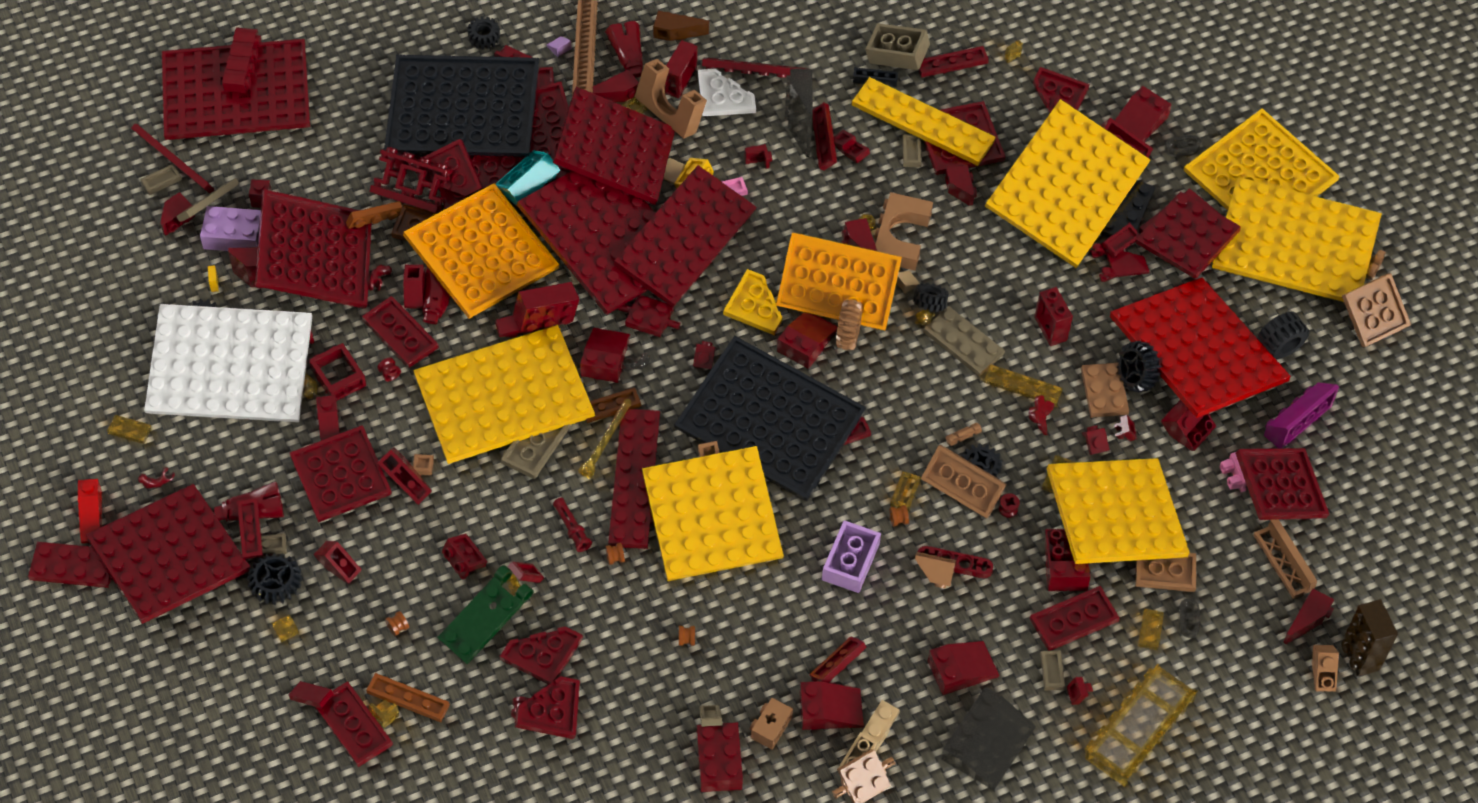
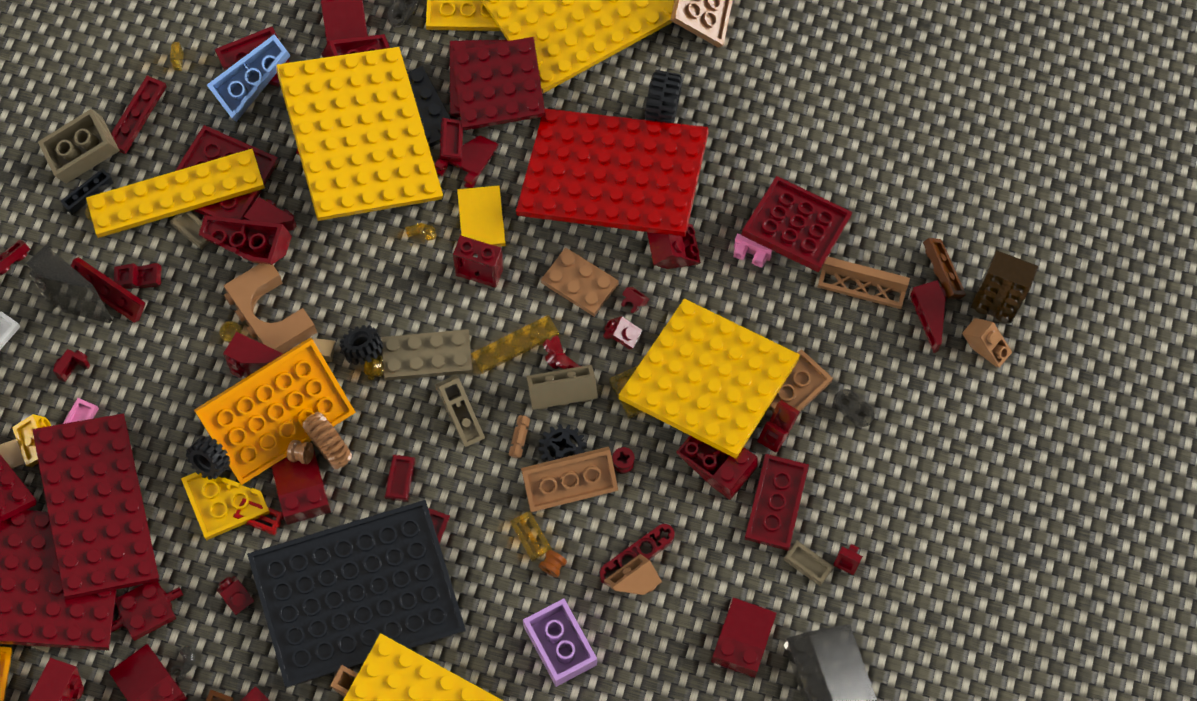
camera: 50 degrees left, 10 degrees up
window [1085,664,1198,787] -> none
black gear [1116,341,1162,393] -> none
clear yellow tile [1138,608,1164,651] -> none
magenta slope [1264,382,1339,448] -> none
none -> black tyre [186,436,230,480]
none -> dark red wedge [198,215,292,265]
none -> light blue wedge [207,34,291,122]
none -> red tile [233,498,284,536]
none -> medium nougat wheel [287,440,314,464]
none -> dark red tile [385,454,415,502]
none -> clear yellow arm [405,223,436,241]
none -> dark tan slope [435,375,485,447]
none -> yellow tile [457,186,506,247]
none -> dark tan brick [526,365,598,410]
none -> dark red slope [757,400,800,453]
none -> reddish brown plate [923,238,966,299]

